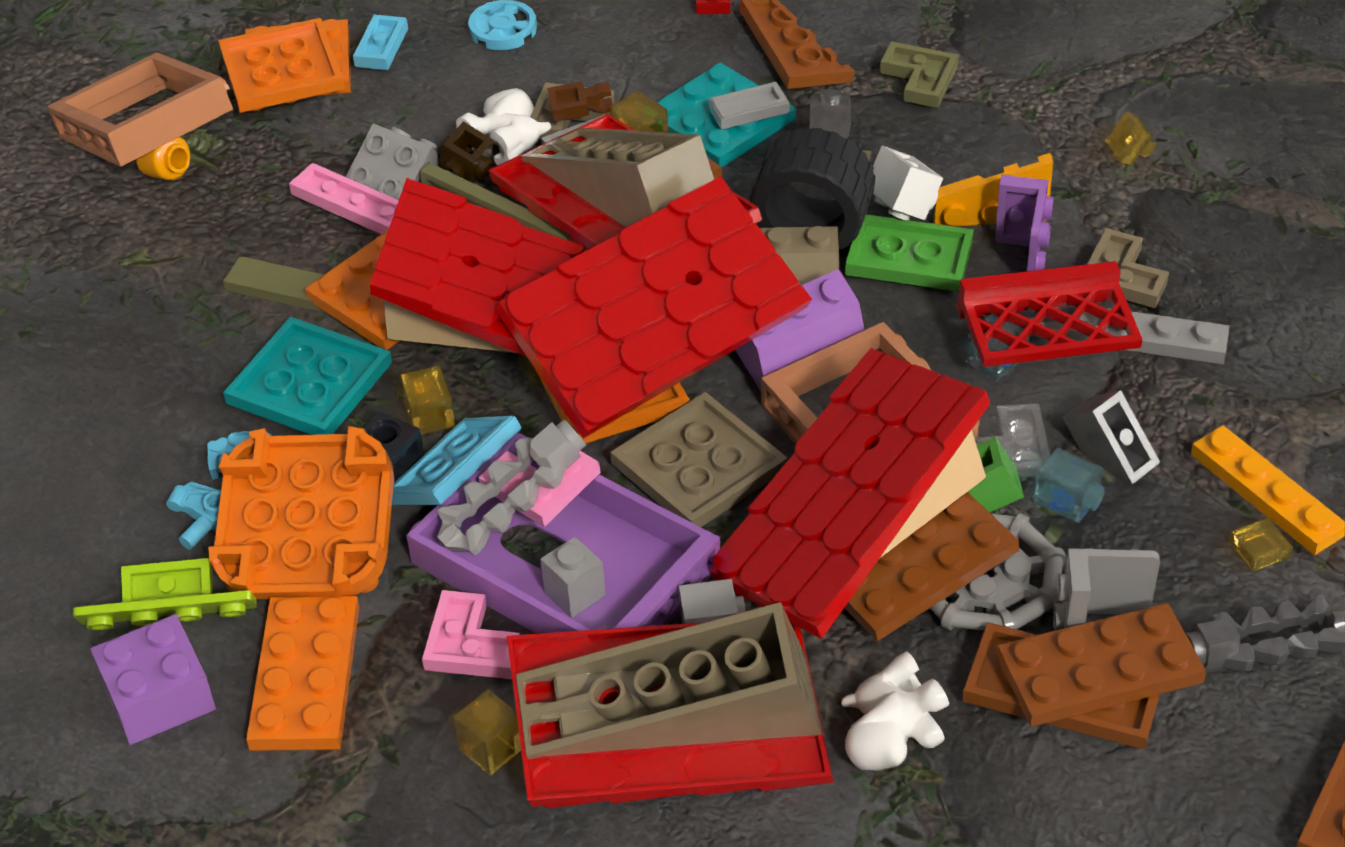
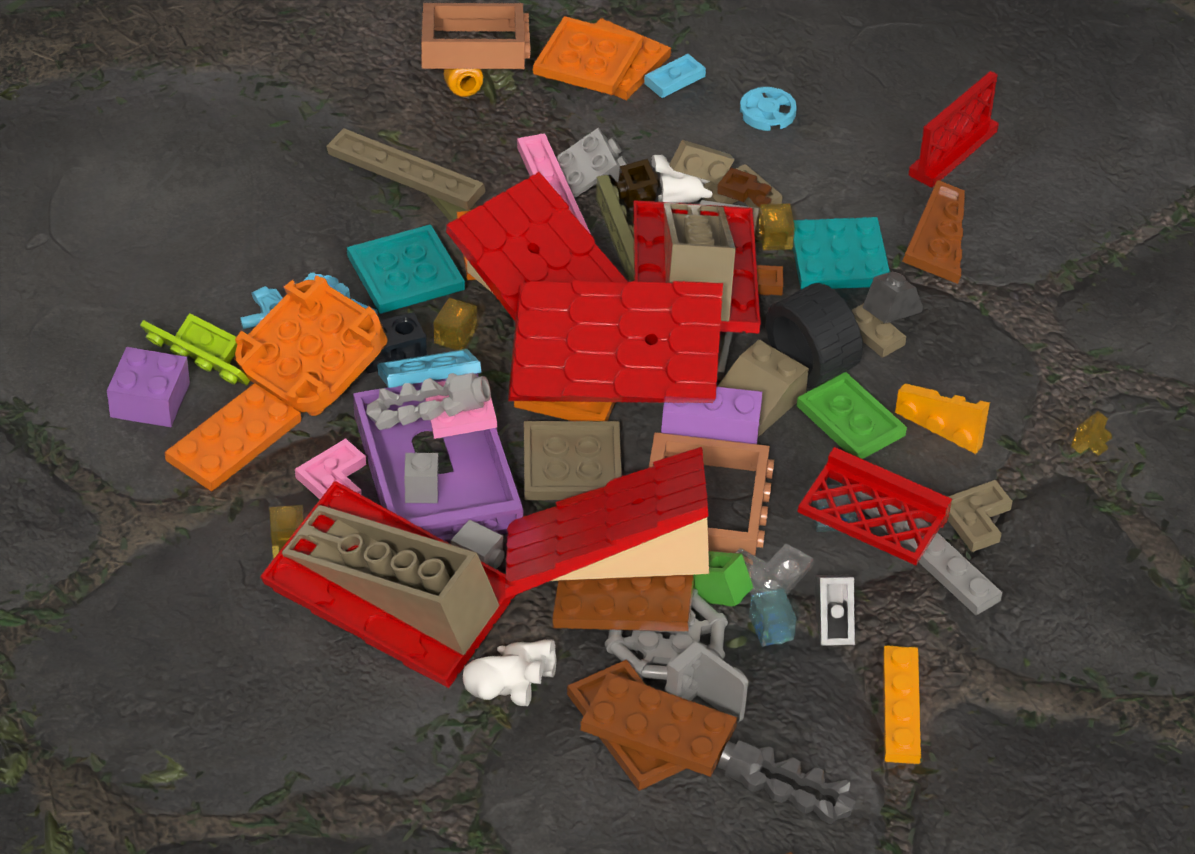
camera: 35 degrees right, 0 degrees up
light grey tile [709,82,789,130] -> none
white brick [873,145,943,221] -> none
olive plate [880,41,959,108] -> none
medium lavender bracket [995,175,1054,271] -> none
clear yellow tile [1229,518,1293,572] -> none
none -> dark tan plate [326,128,486,210]
none -> dark tan plate [669,140,735,183]

